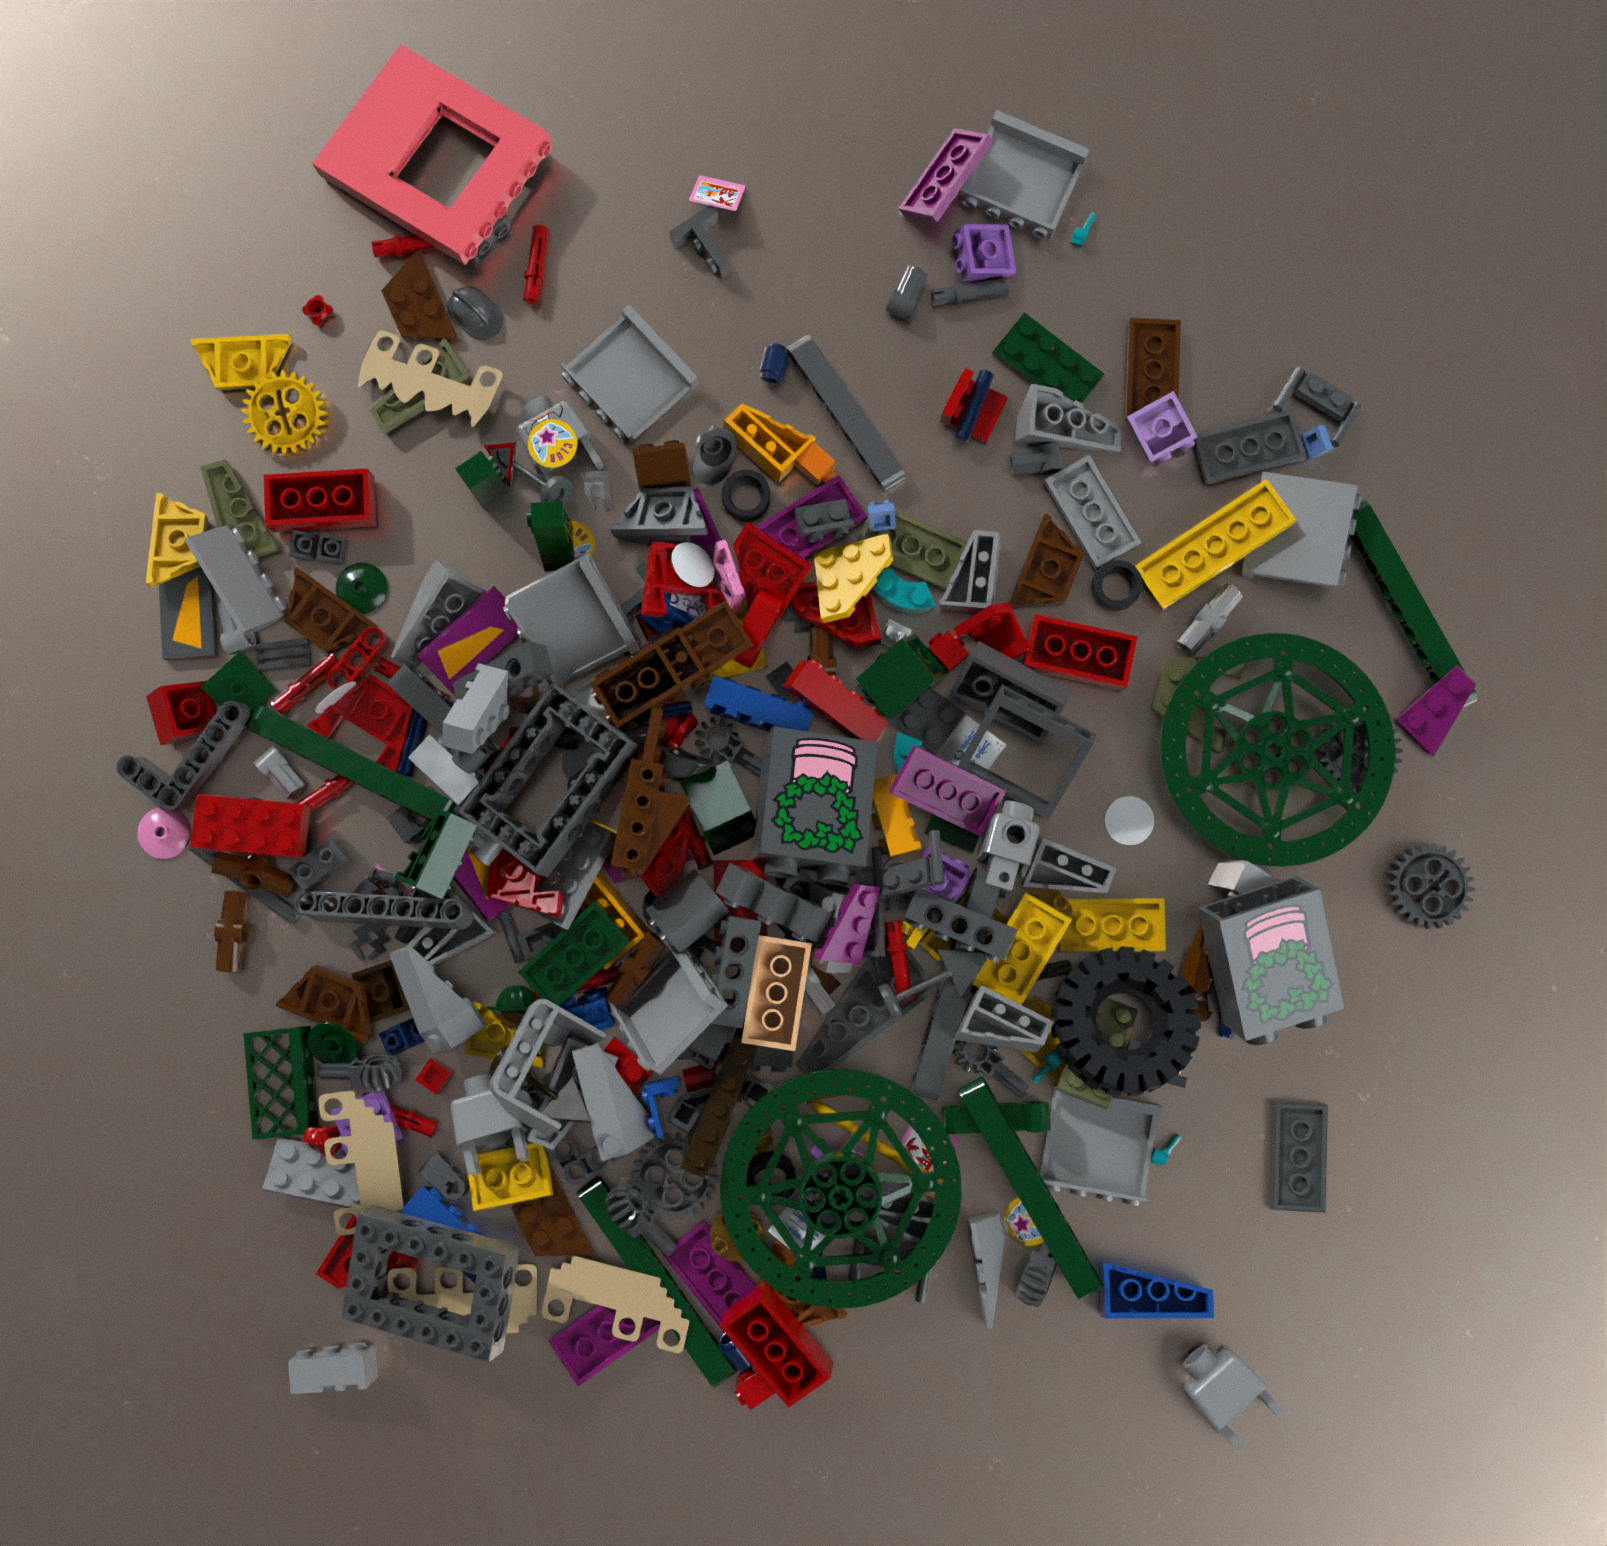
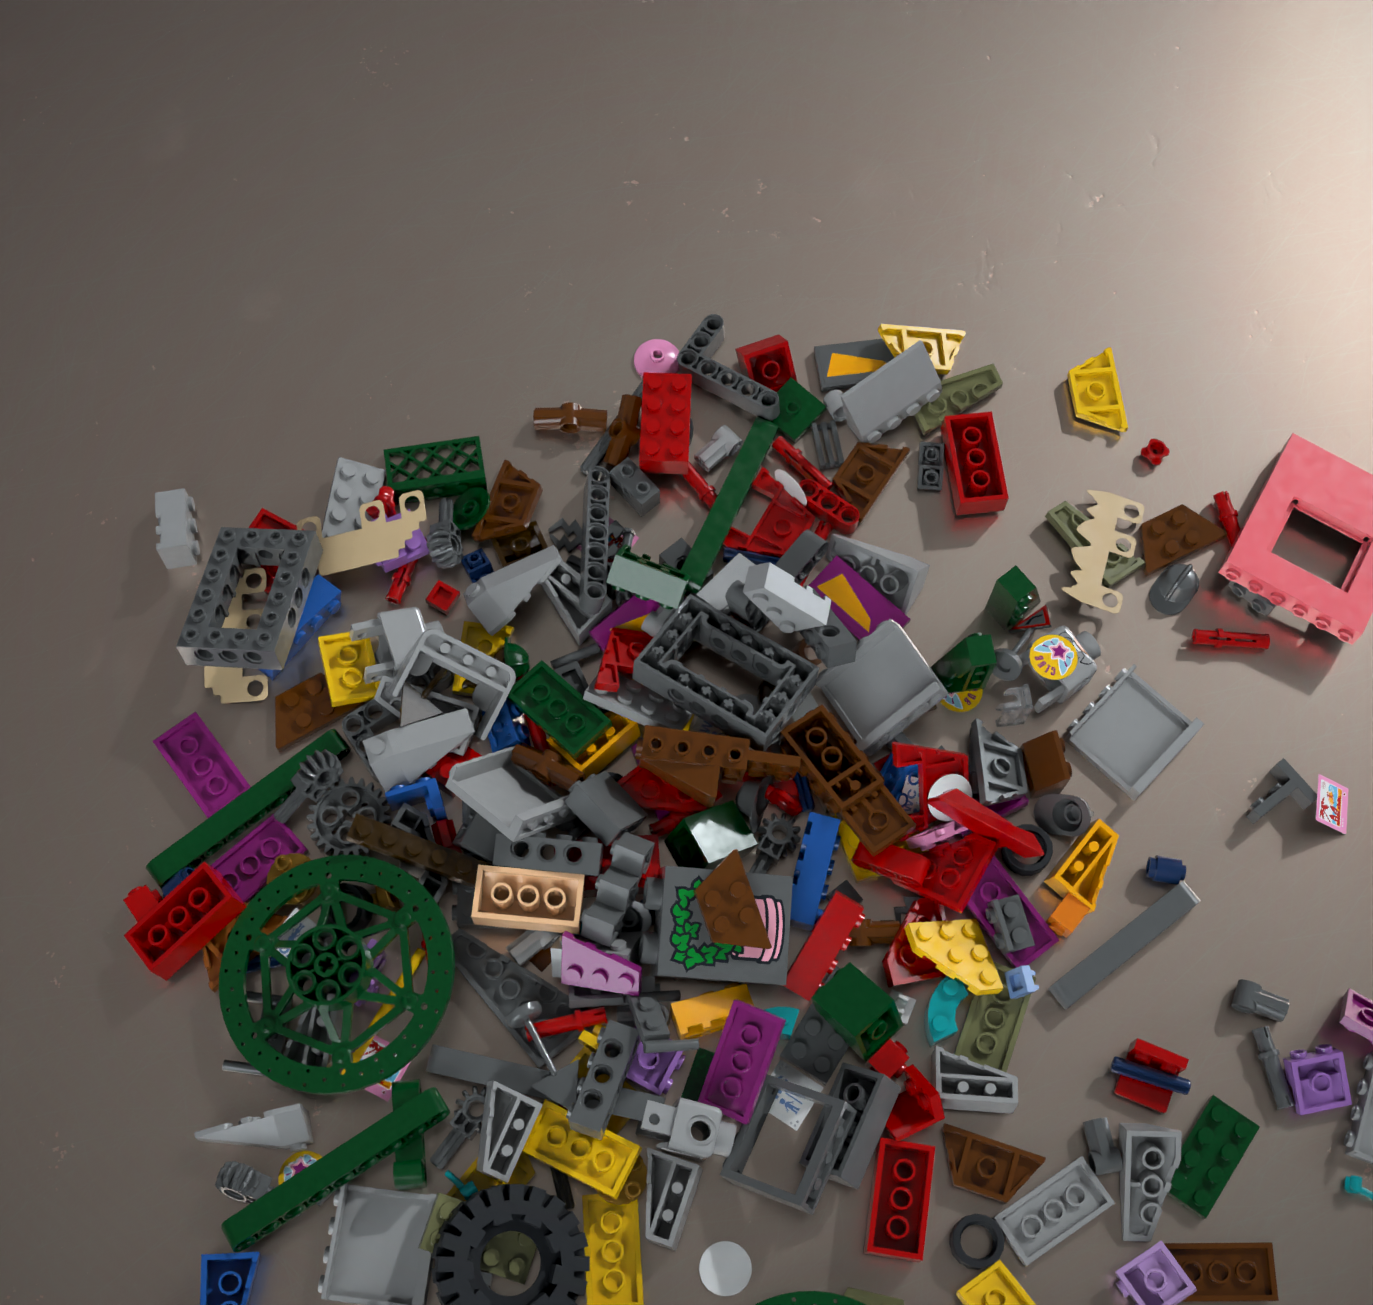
camera: 85 degrees right, 15 degrees down
yellow gear [241,370,328,455] -> none
dark green dish [336,563,388,614] -> none
dark grey piece [418,1150,470,1200] -> none
tan piece [541,1256,690,1353] -> none
none -> reddish brown wing [694,849,772,949]
none -> red wedge [926,788,1044,858]

